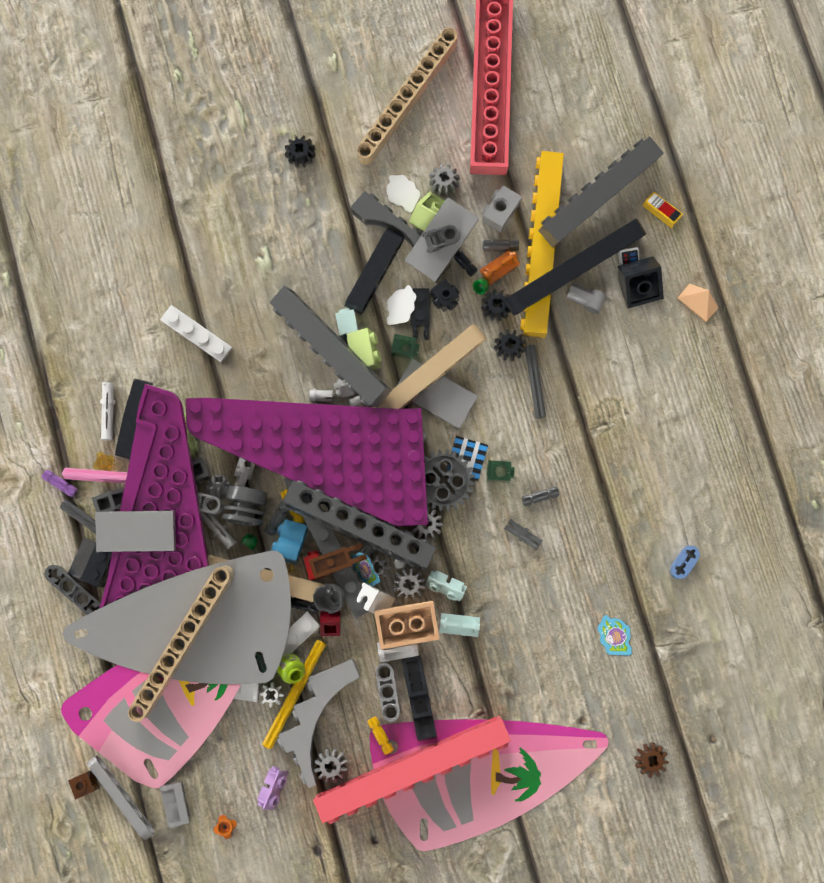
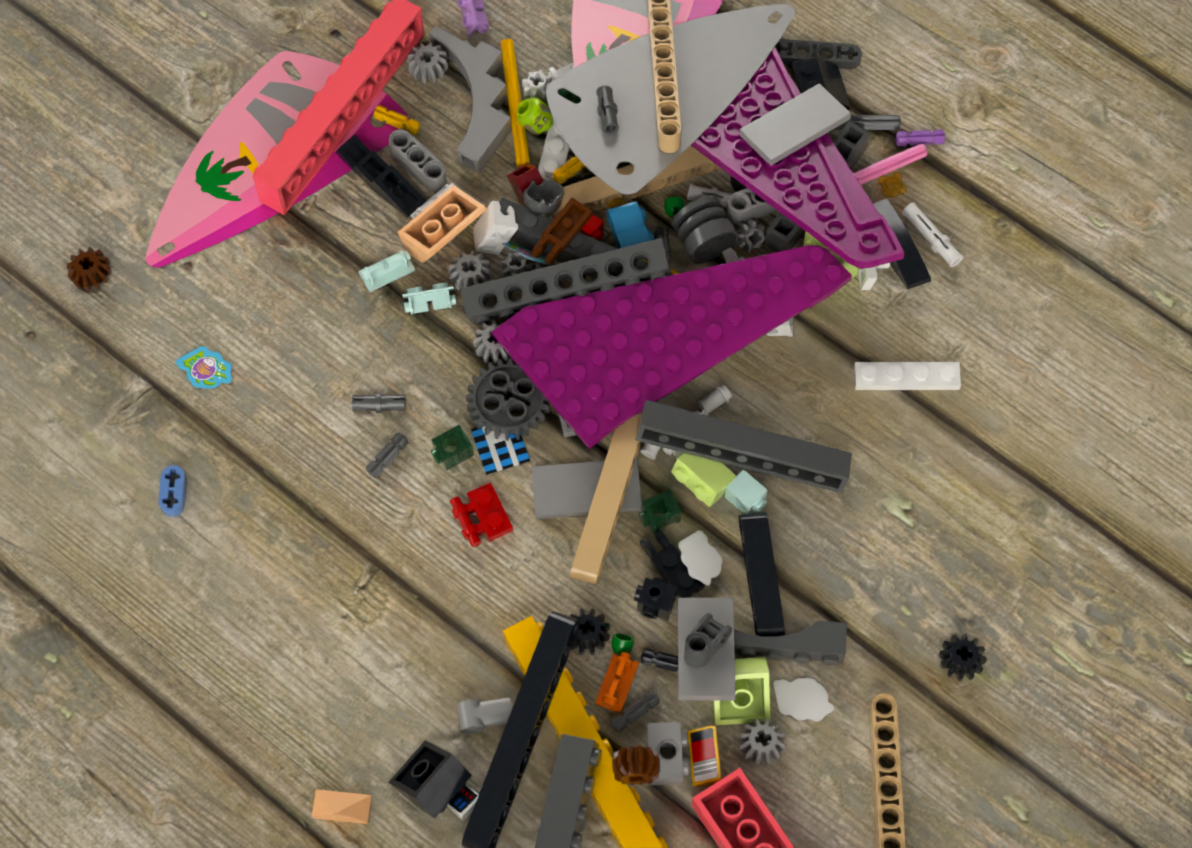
camera: 145 degrees right, 15 degrees down
black gear [494,329,526,362] -> none
dark grey axle [525,345,546,419] -> none
none -> red plate [450,482,513,547]
none -> yellow axle [552,155,585,185]
none -> dark grey pin [596,85,619,134]
none -> reddish brown gear [612,745,660,786]
none -> slope [687,725,721,787]

